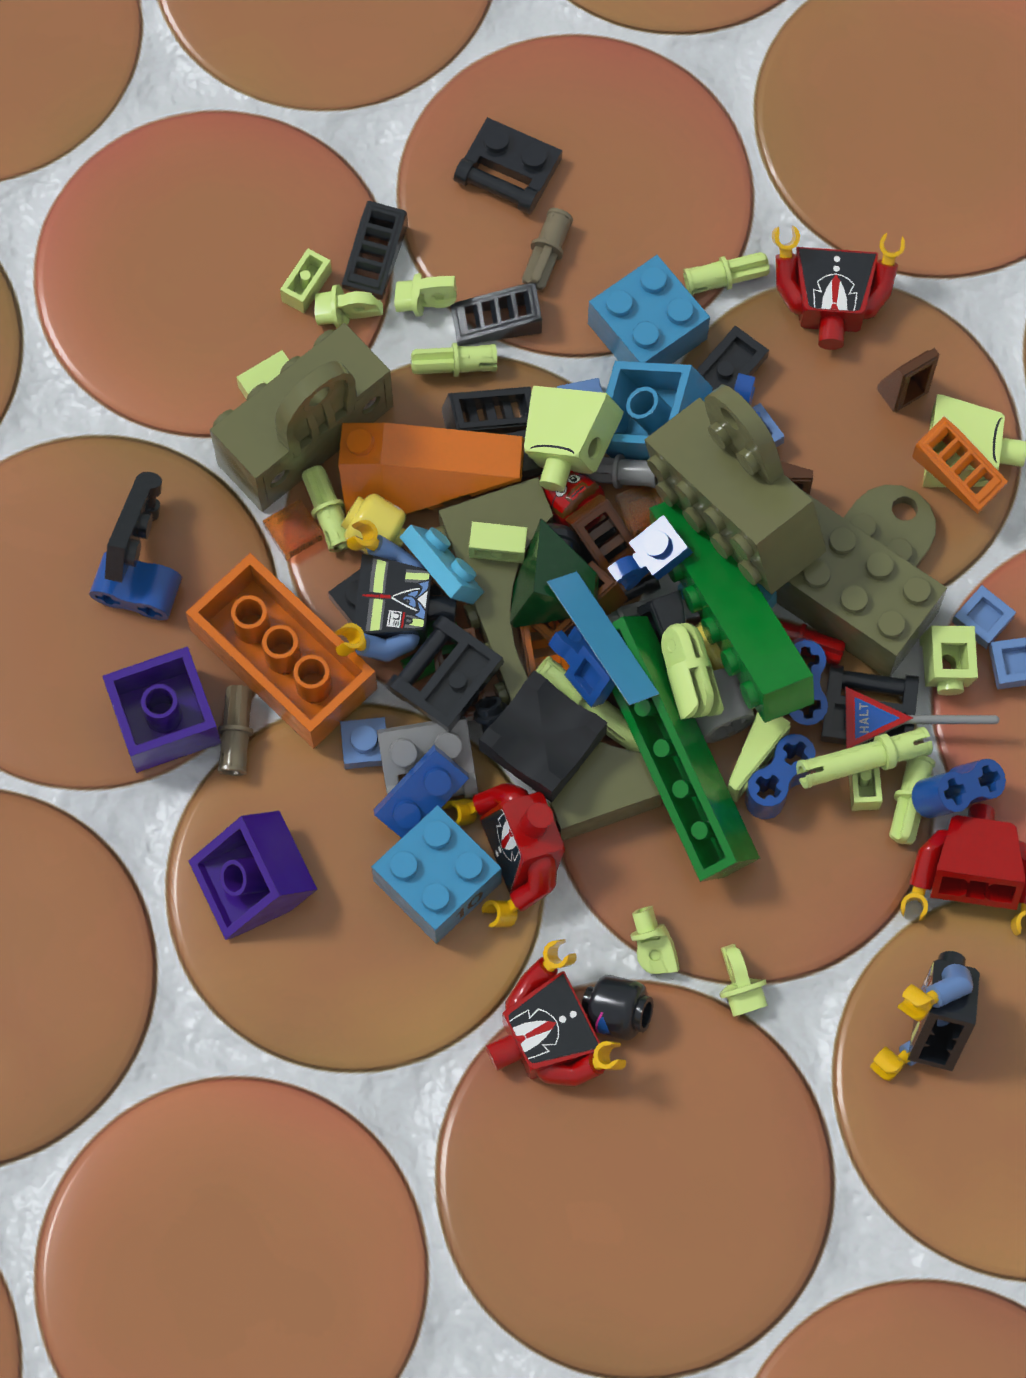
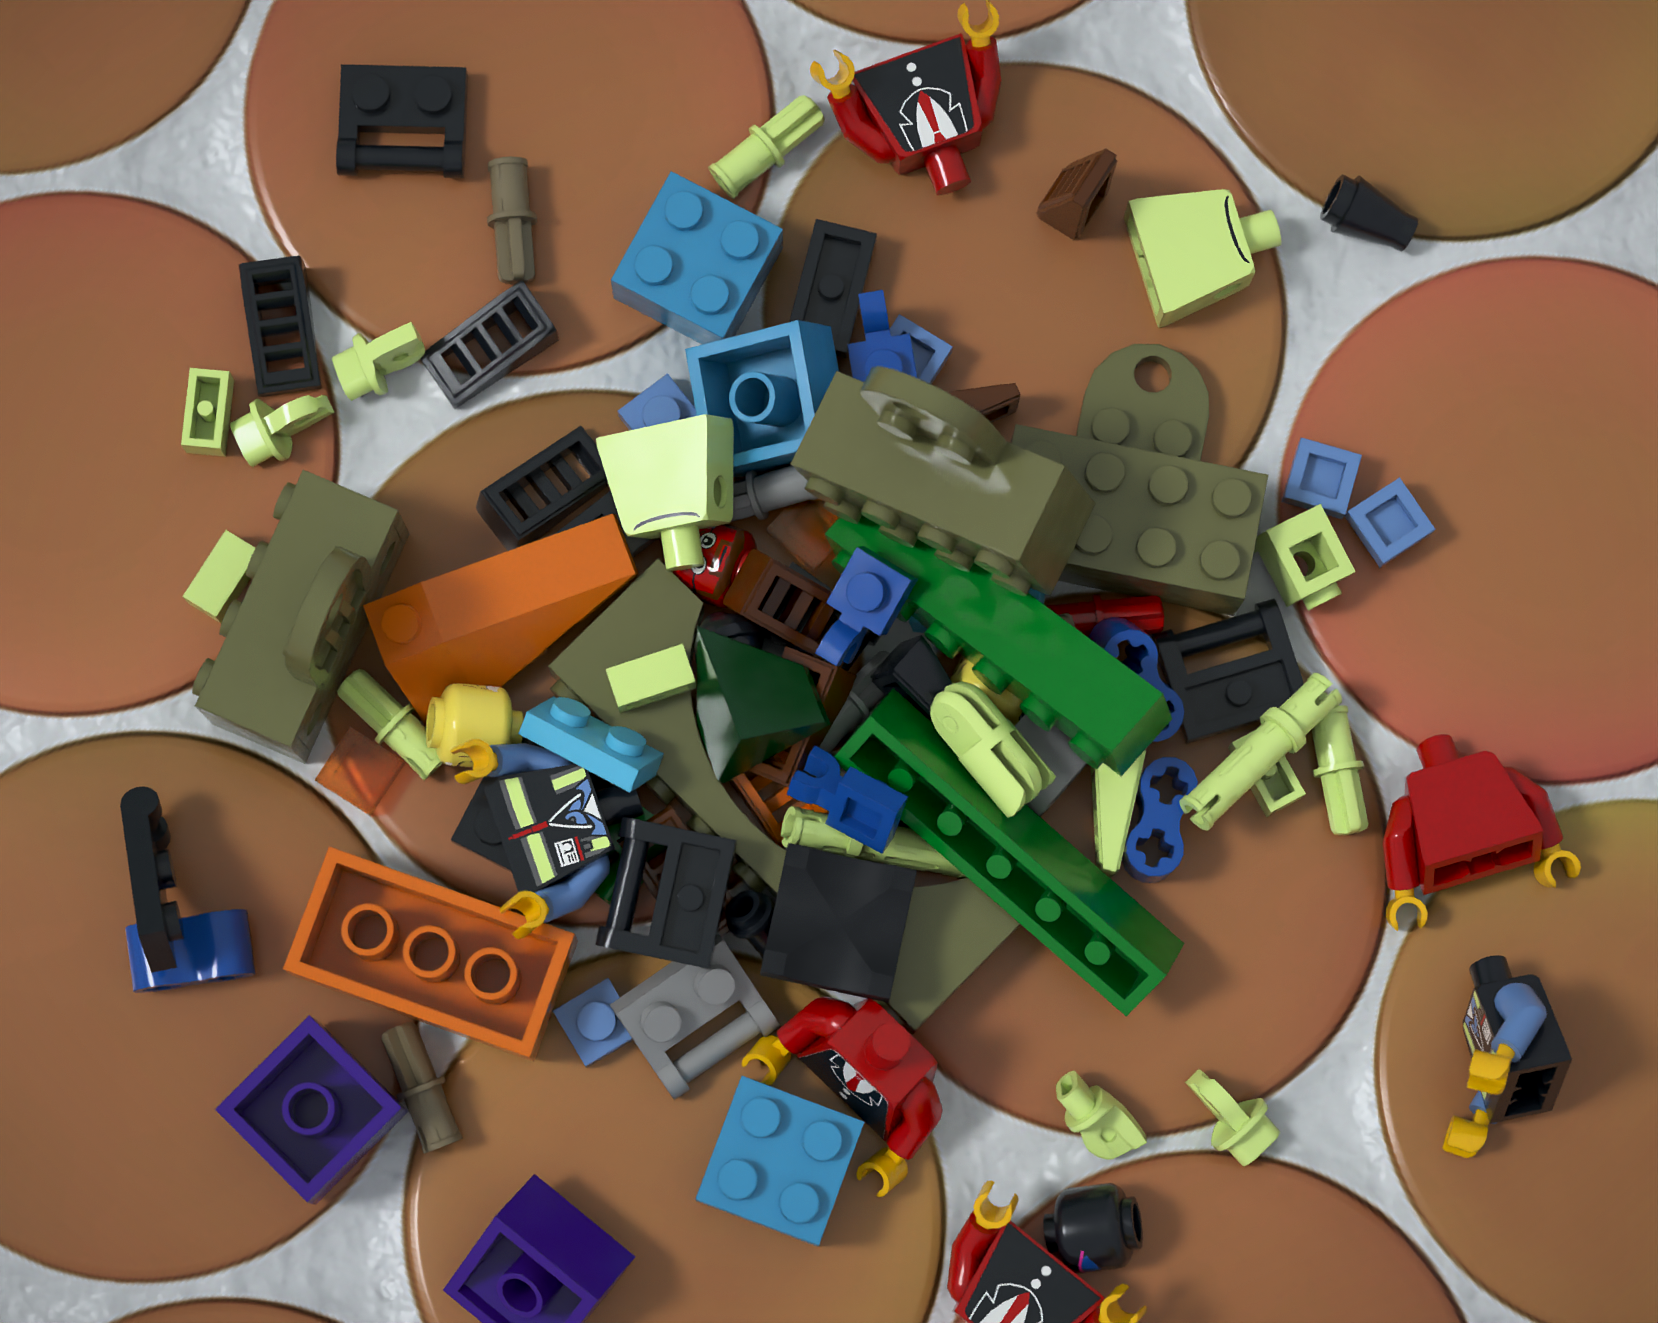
camera: 30 degrees left, 10 degrees up
blue plate [373,745,469,838] -> none
yellowish green axle [411,343,497,377] -> none
dark azure sticker [547,571,659,705] -> none
piece [845,686,1000,749] -> none
blue axle [911,759,1006,818] -> none
orange slope [912,417,1008,514] -> none

